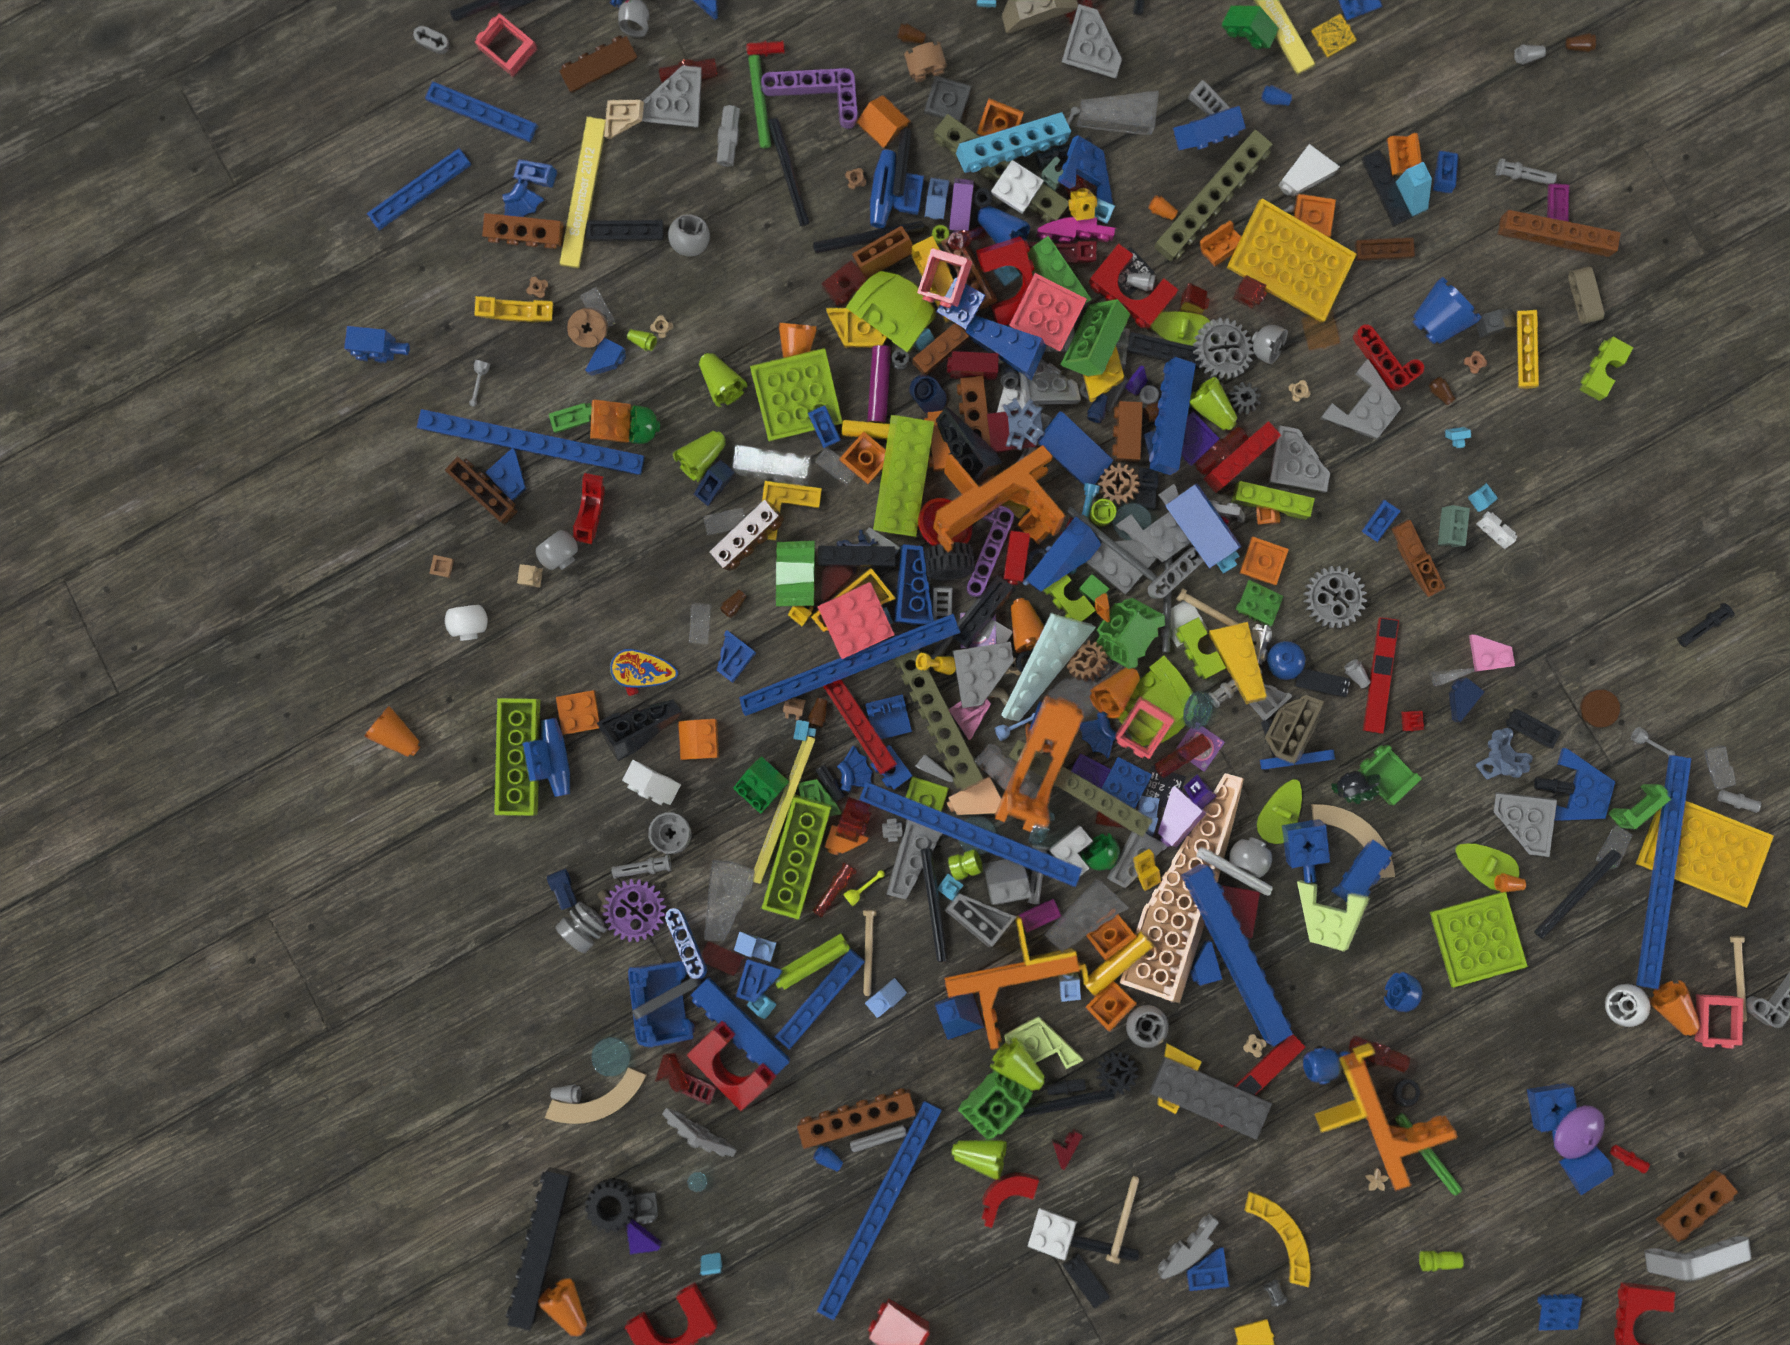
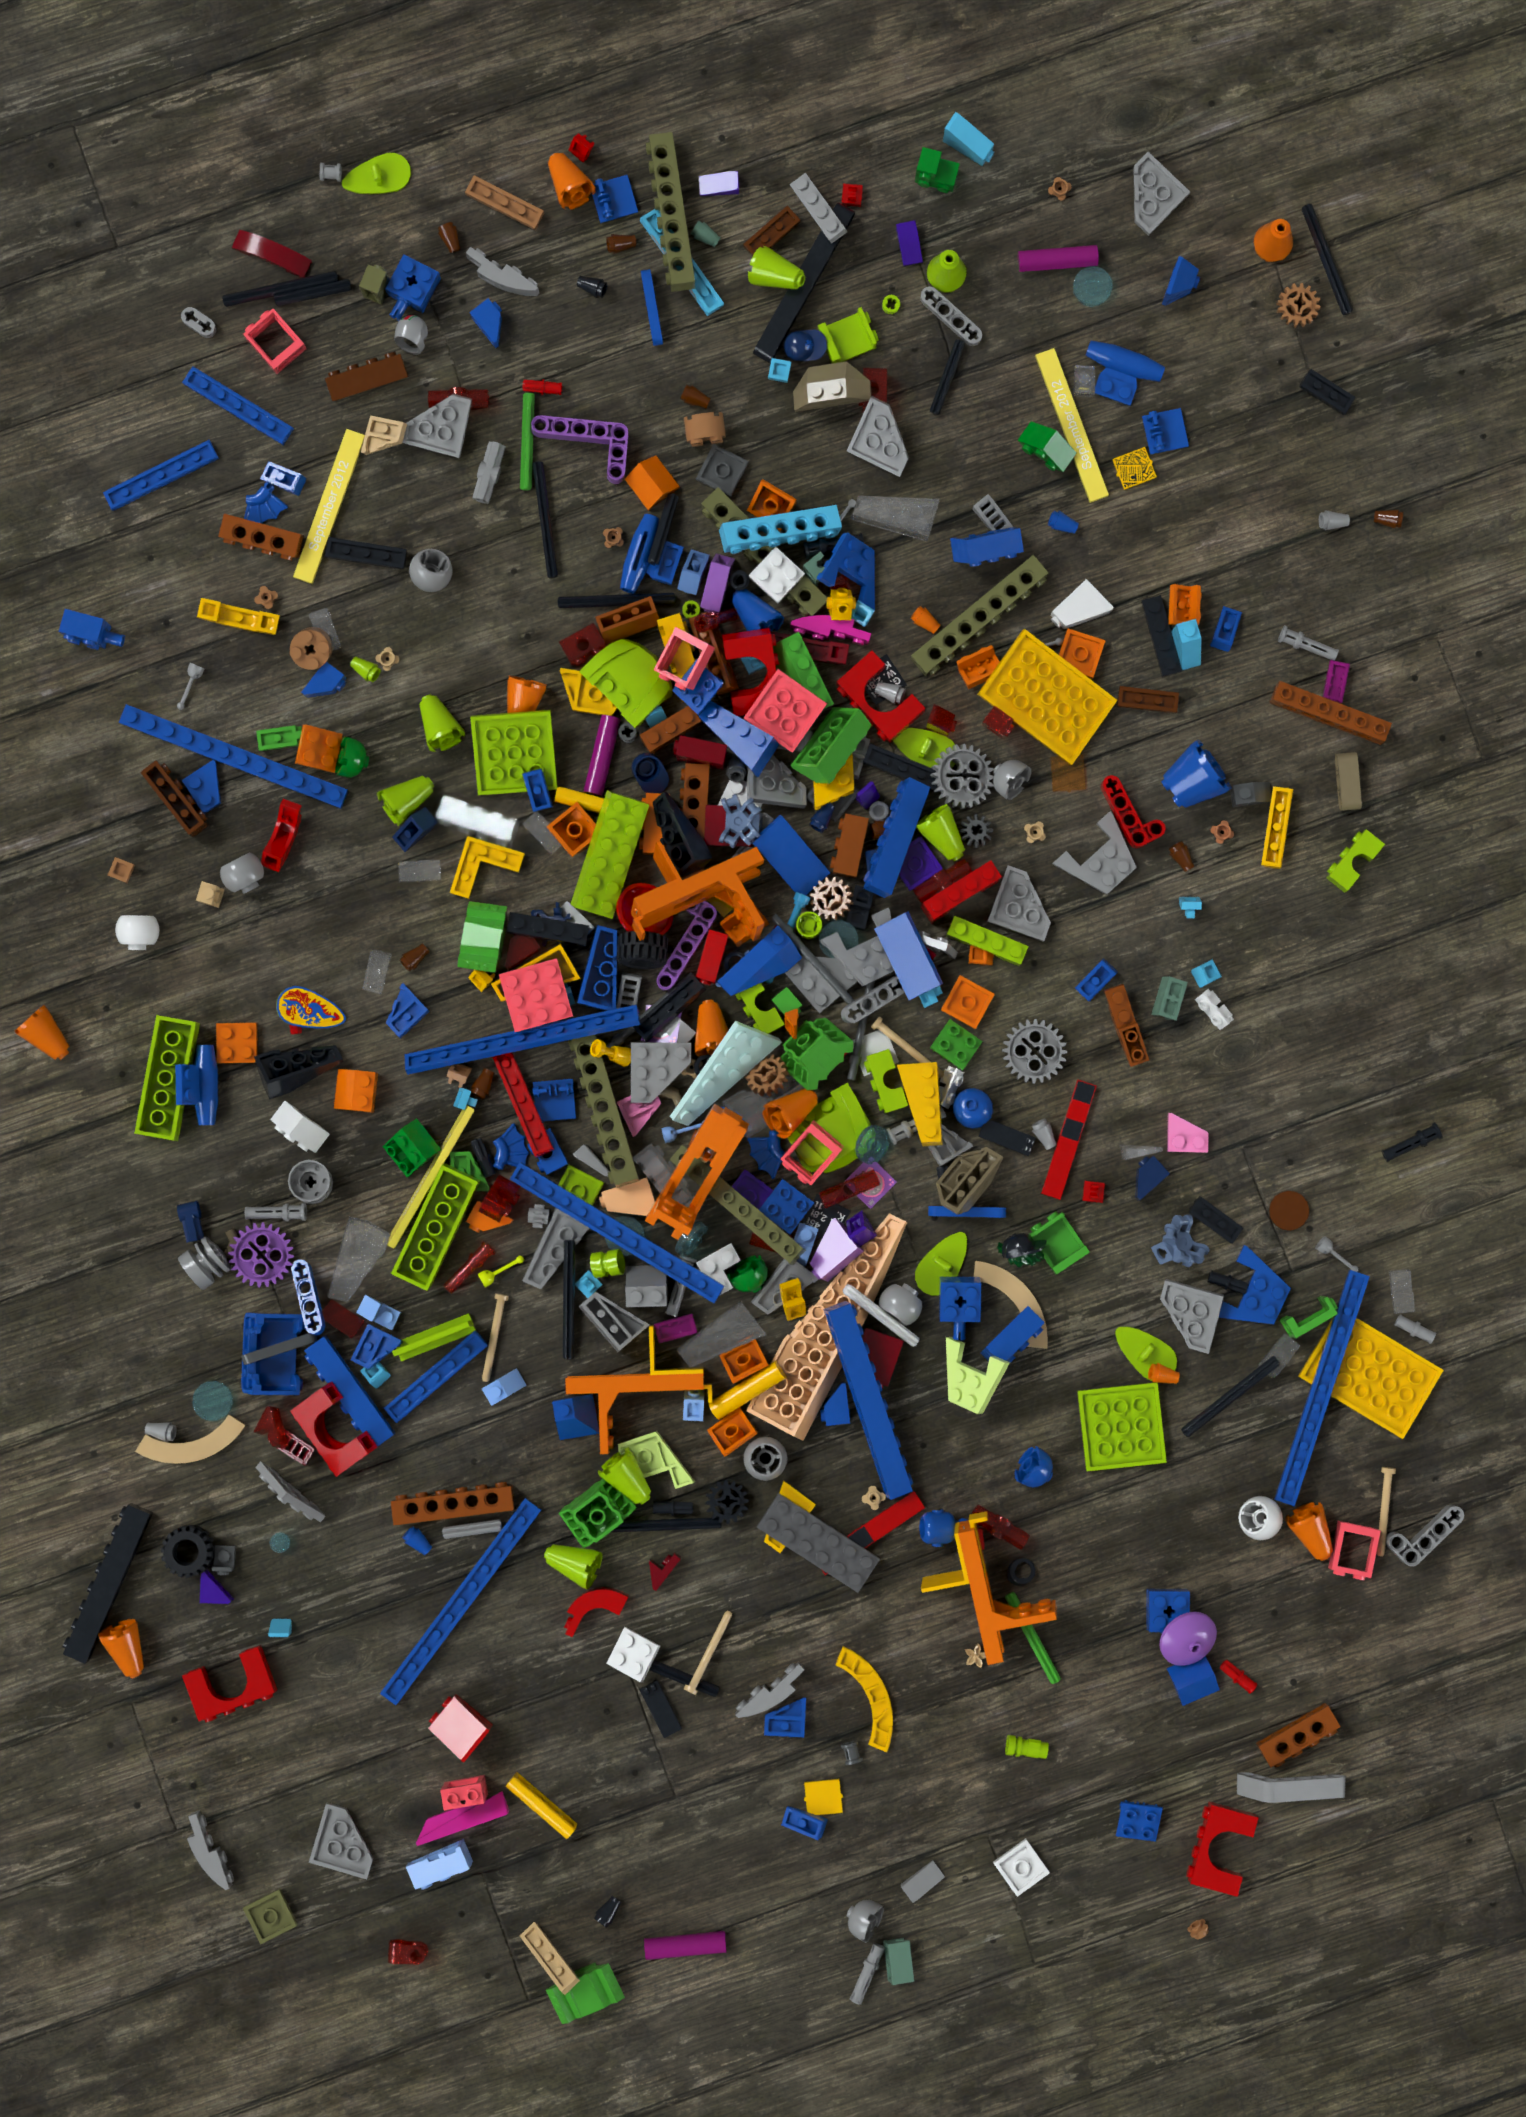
camera: 10 degrees right, 0 degrees up
brick [710,499,785,571] -> none

